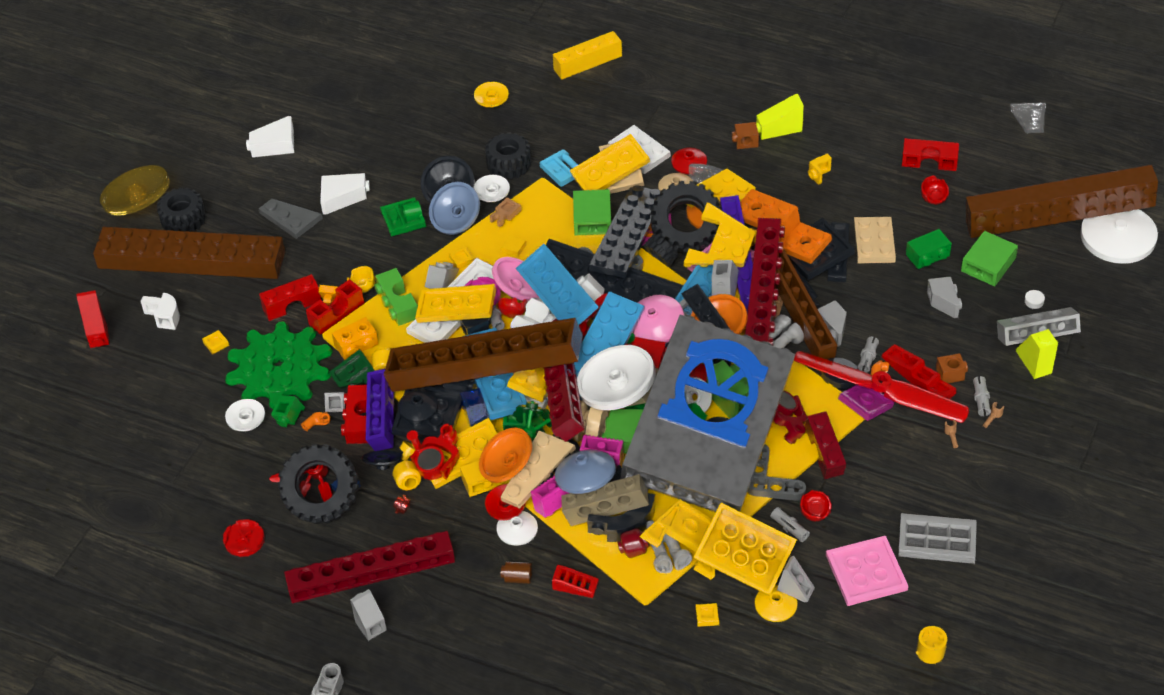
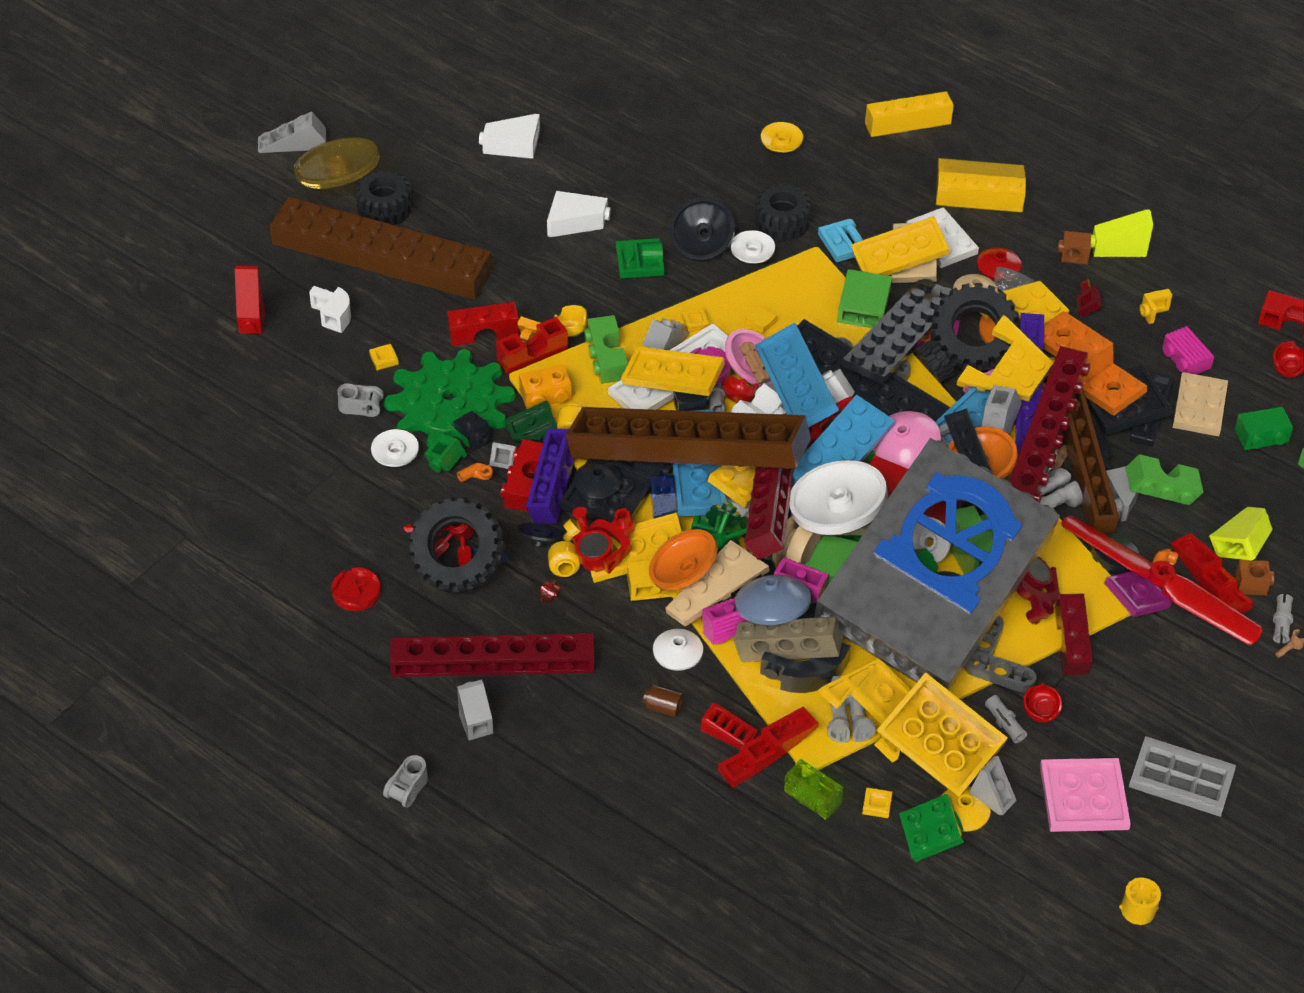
camera: 10 degrees right, 0 degrees up
dark grey wing [259,199,323,239] -> none
sand blue dish [429,182,480,235] -> none
red dish [485,484,526,521] -> none
medium nougat plate [490,198,521,227] -> none
dark red head [617,528,650,558] -> none
light grey pin [858,337,879,372] -> none
light grey slope [927,277,962,318] -> none
medium nougat hand [944,420,958,448] -> none
none -> light grey slope [258,111,326,153]
none -> light grey piece [337,383,383,417]
none -> black bracket [453,411,492,451]
none -> red slope [718,706,819,788]
none -> medium nougat axle [740,341,770,384]
none -> clear neon green brick [784,759,844,820]
none -> green plate [899,794,964,862]
none -> yellow slope [936,158,1026,212]
none -> dark red plate [1076,279,1102,317]
none -> bright green arch [1125,454,1203,505]
none -> dark pink brick [1162,326,1214,375]
none -> neon yellow slope [1209,507,1273,561]

